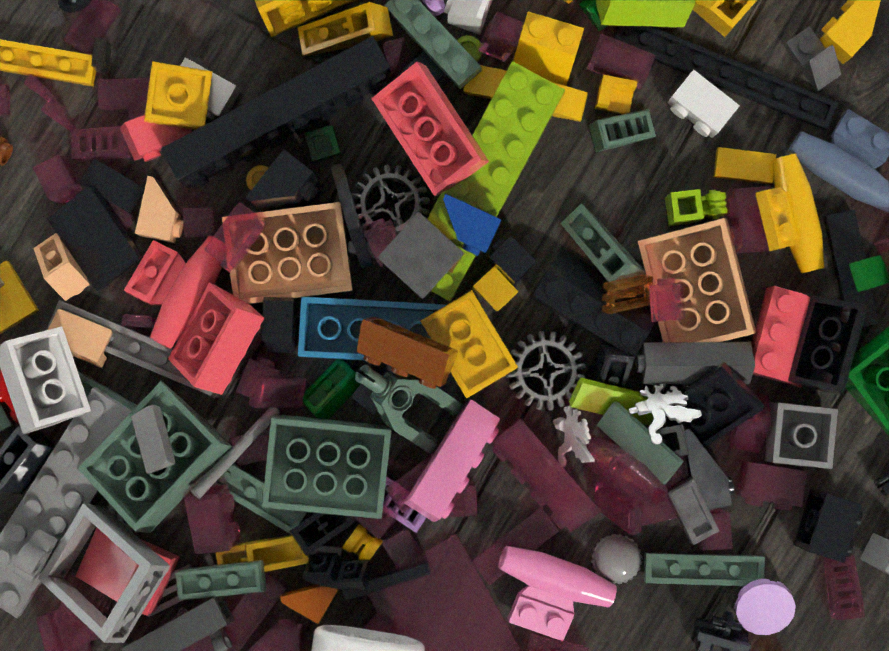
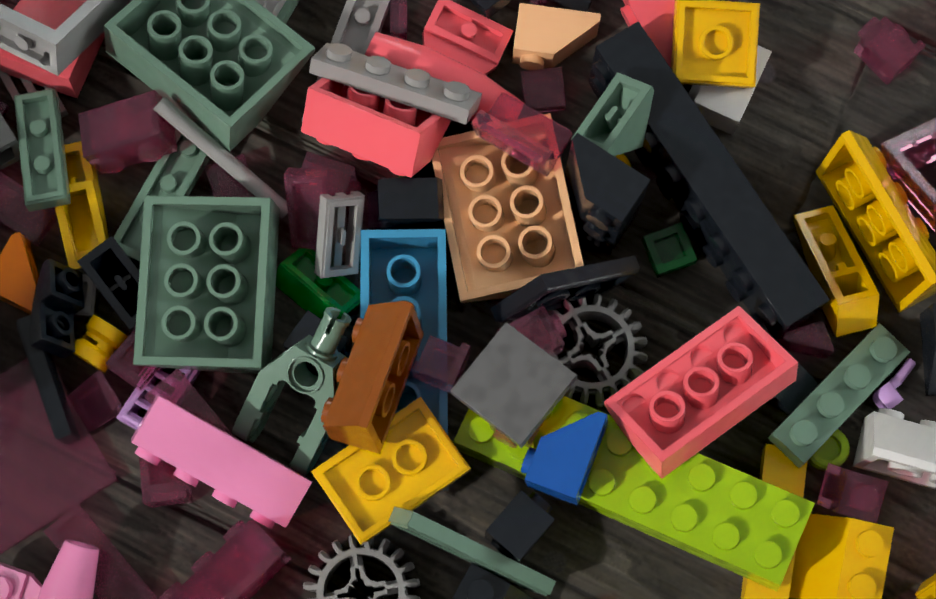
camera: 85 degrees right, 10 degrees down
light grey slope [131,404,176,474] -> none
yellow panel [472,266,518,311] -> none
none -> light grey plate [309,43,482,125]
none -> light grey tile [314,191,365,278]
none -> sand green tile [388,506,556,596]
none -> clear pink panel [412,335,471,393]
none -> sand green slope [571,72,654,156]

